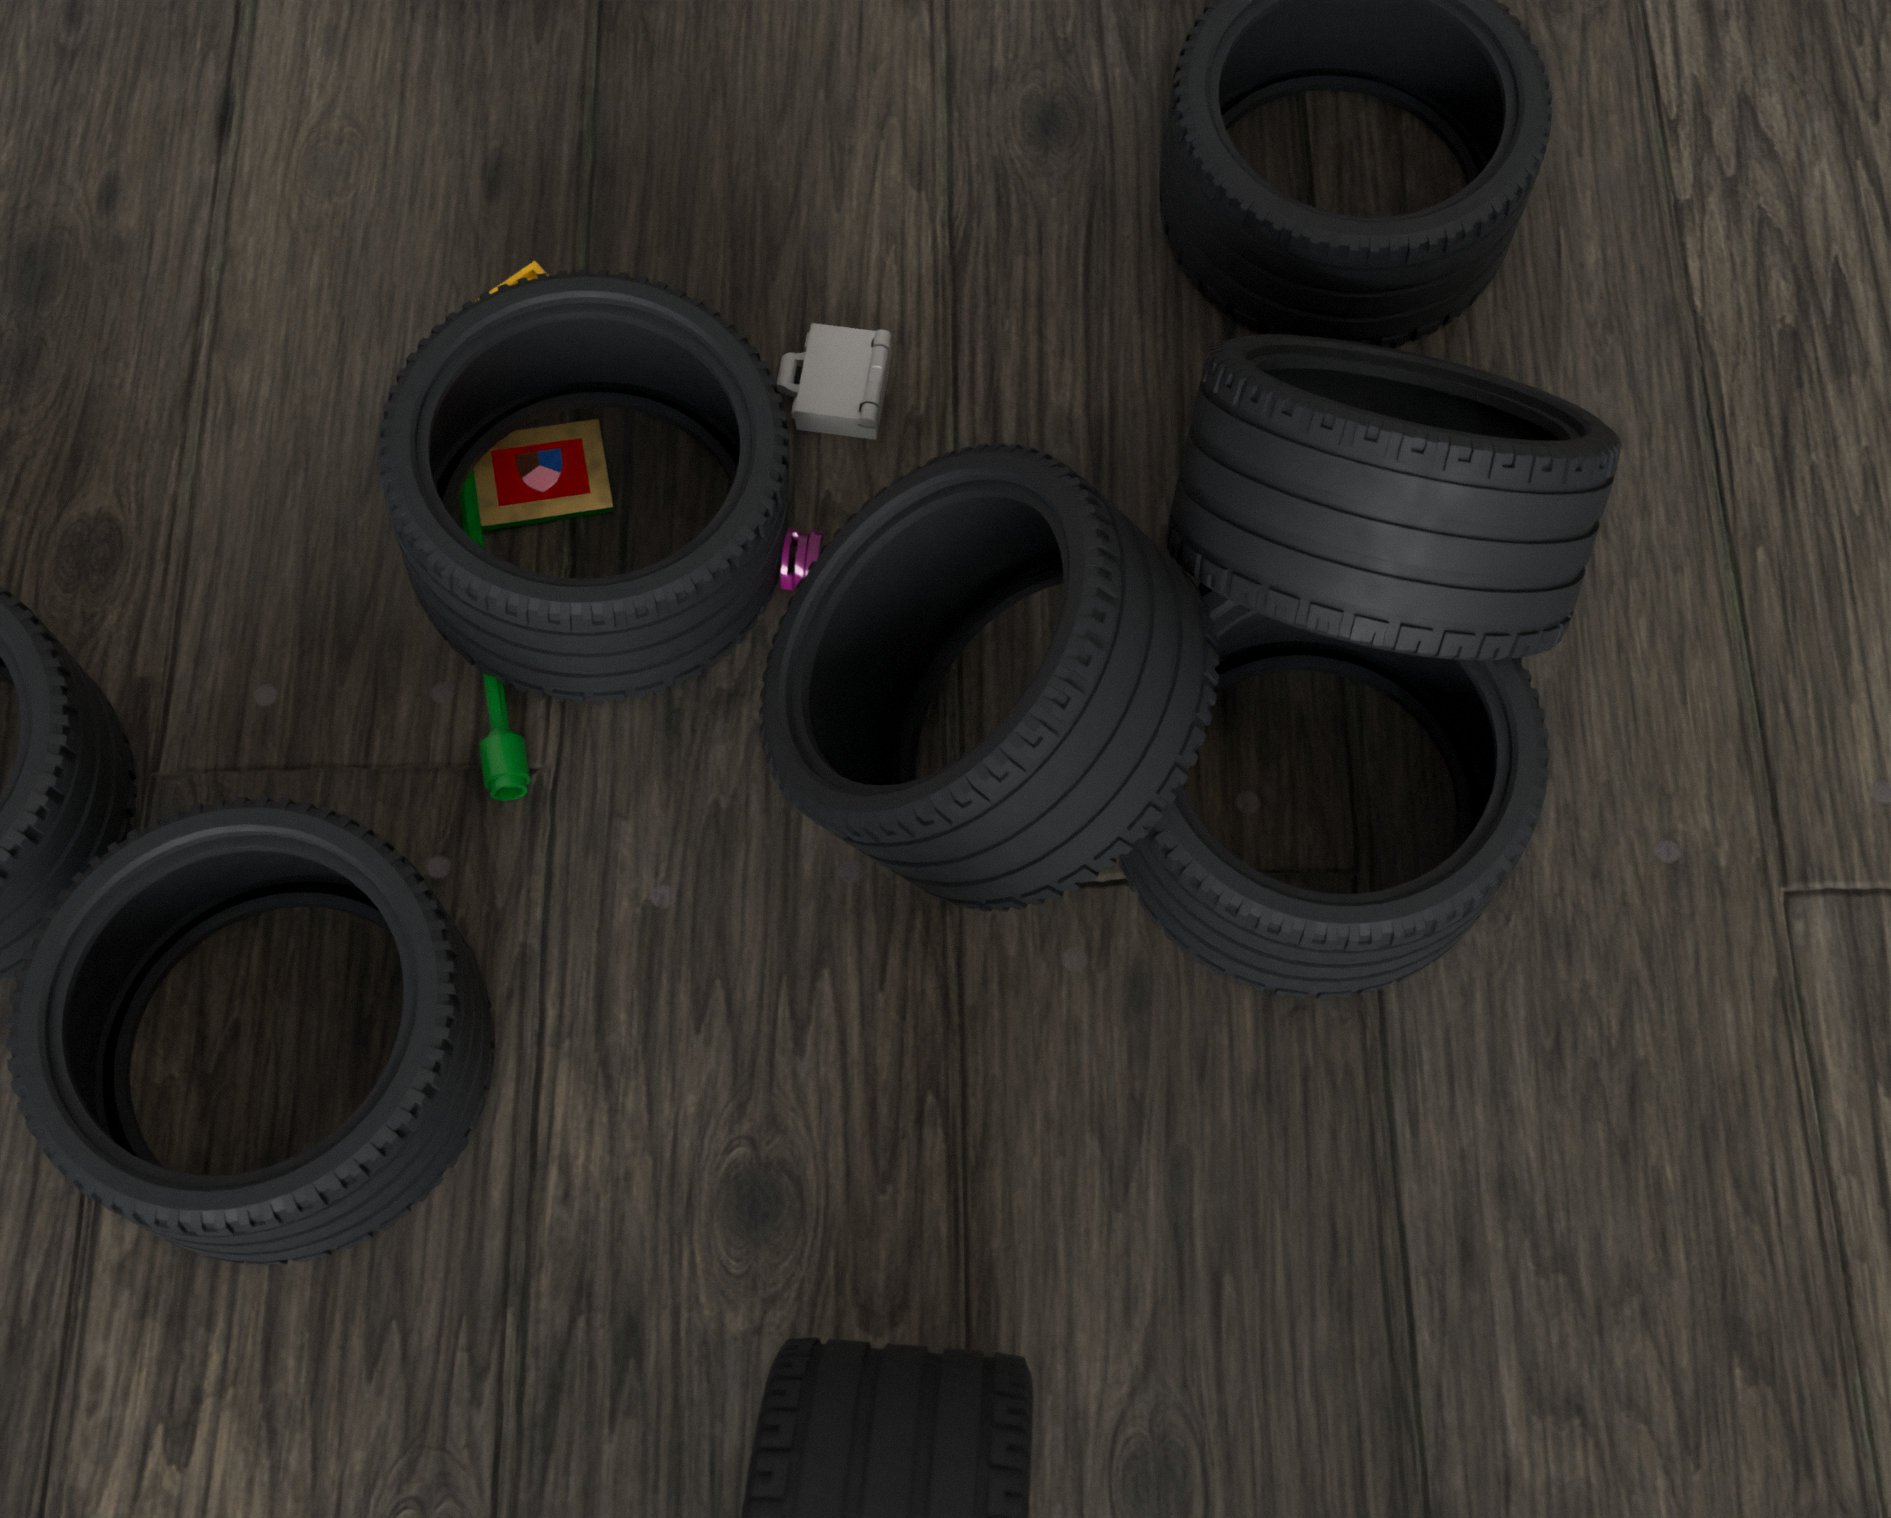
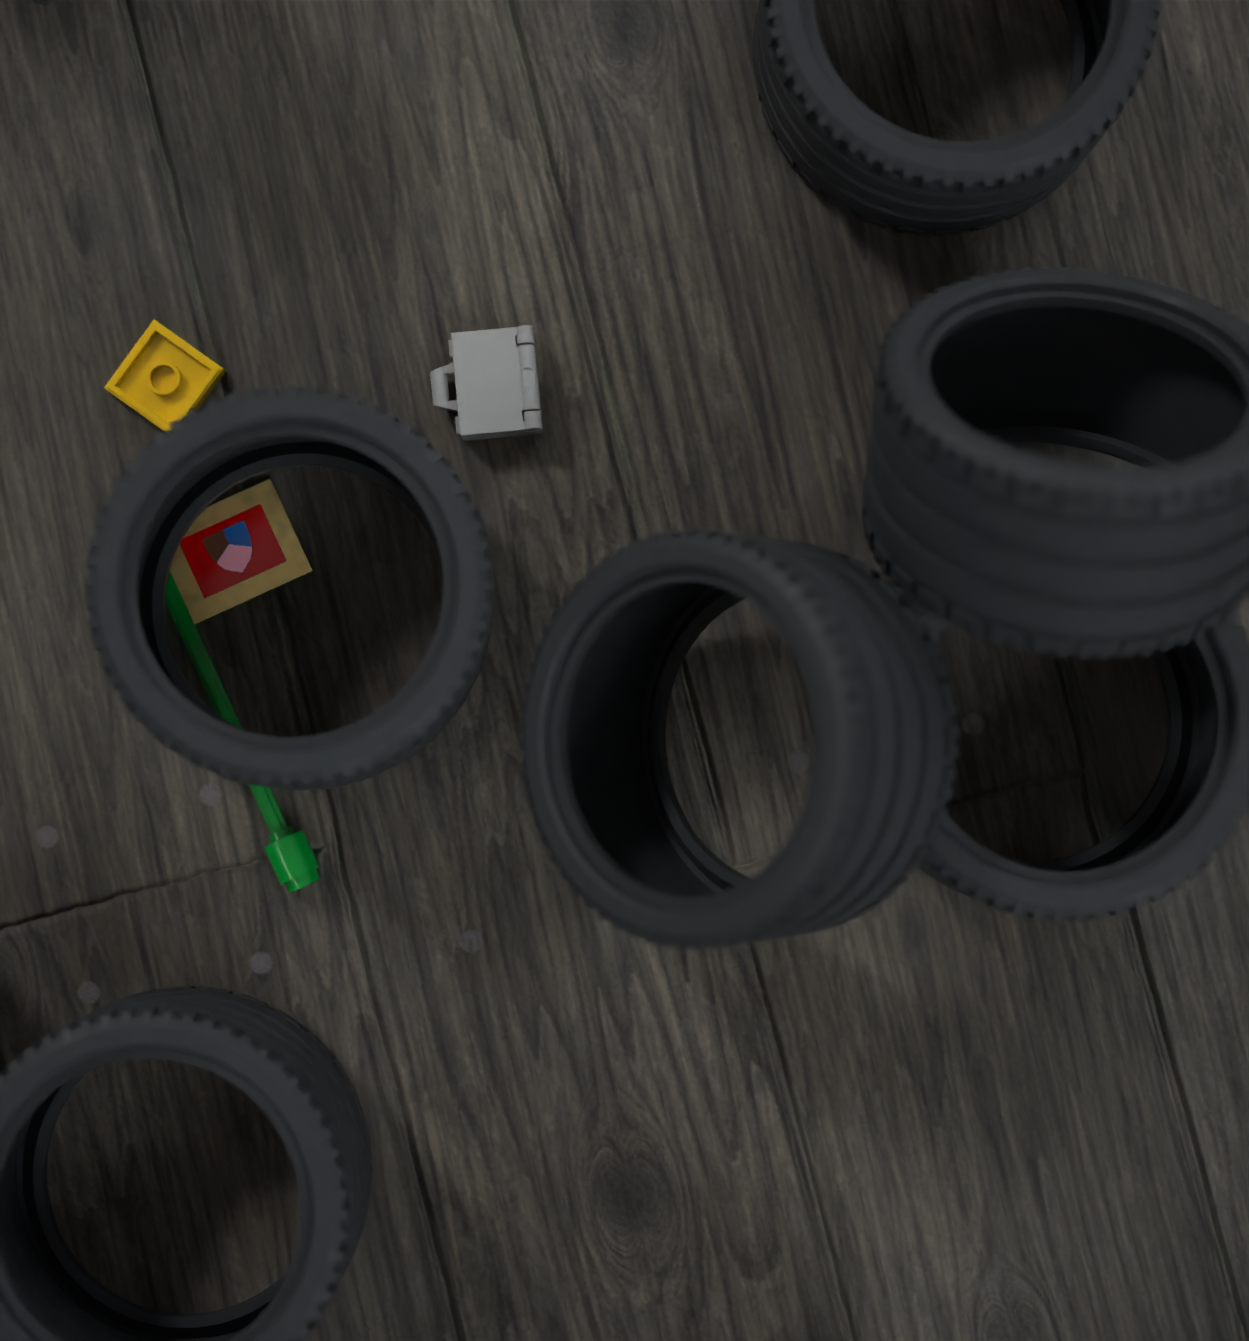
camera: 15 degrees left, 20 degrees up
magenta wheel [780,528,824,591] -> none

